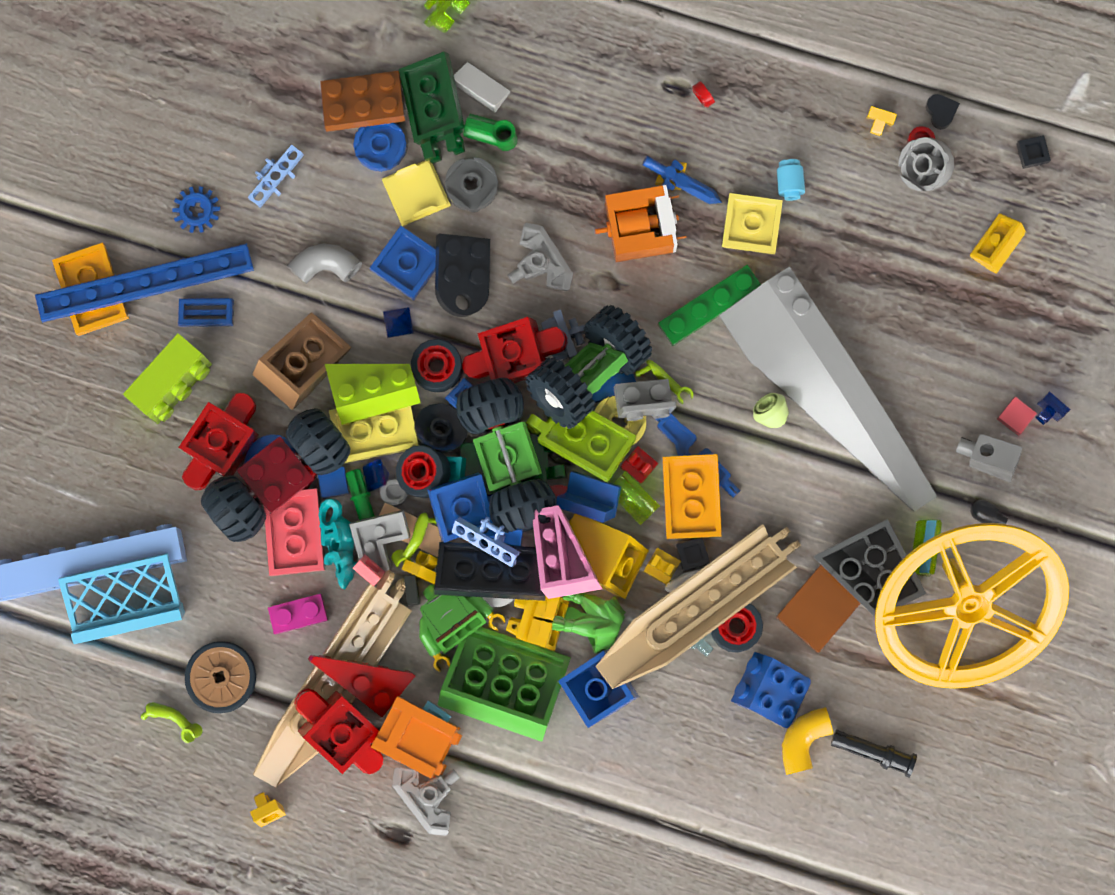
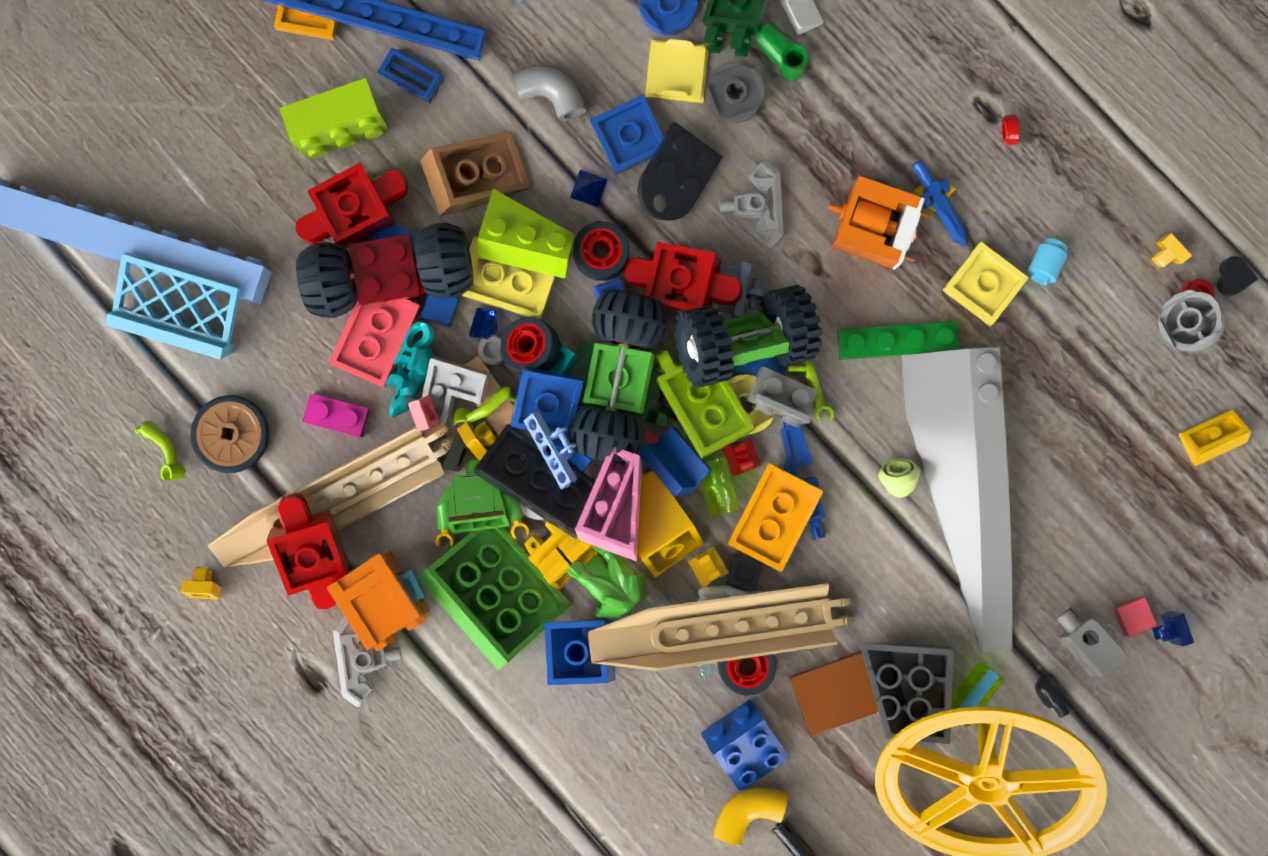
camera: 25 degrees right, 5 degrees up
red wing [308,655,415,717] -> none
green axle [346,469,375,520] -> none
black dish [414,403,467,452] -> none

